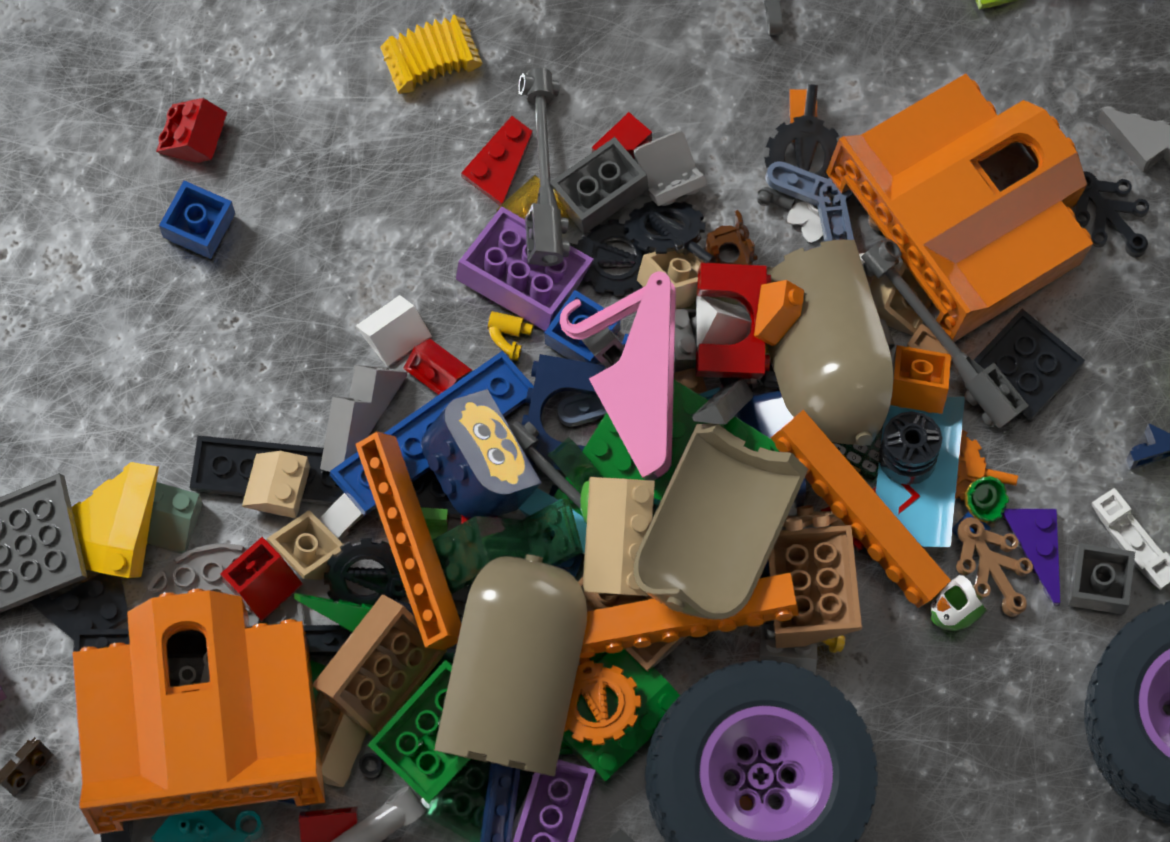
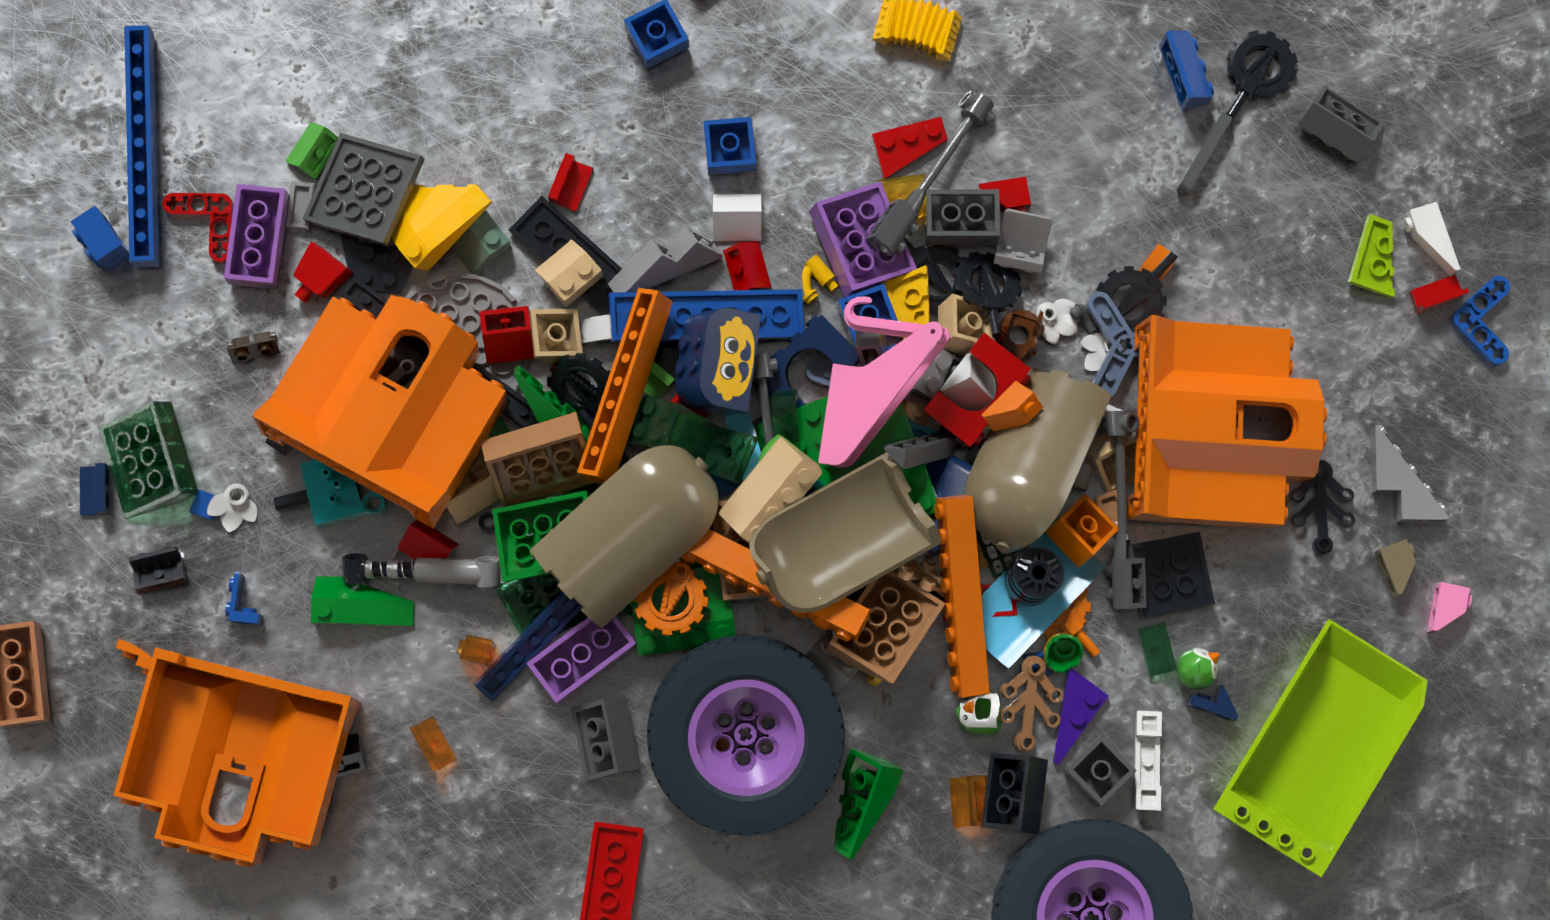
camera: 30 degrees right, 10 degrees up
none -> red torso [293,241,353,303]
none -> red panel [548,153,594,212]
none -> blue brick [704,117,756,175]
none -> green wedge [833,748,903,860]
none -> yellow wing [882,265,930,339]
none -> clear orange panel [949,775,988,828]
none -> black brick [981,753,1048,834]
none -> white plate [1035,299,1078,345]
none -> clear green panel [1137,621,1177,677]
none -> bright green piece [1176,648,1220,689]

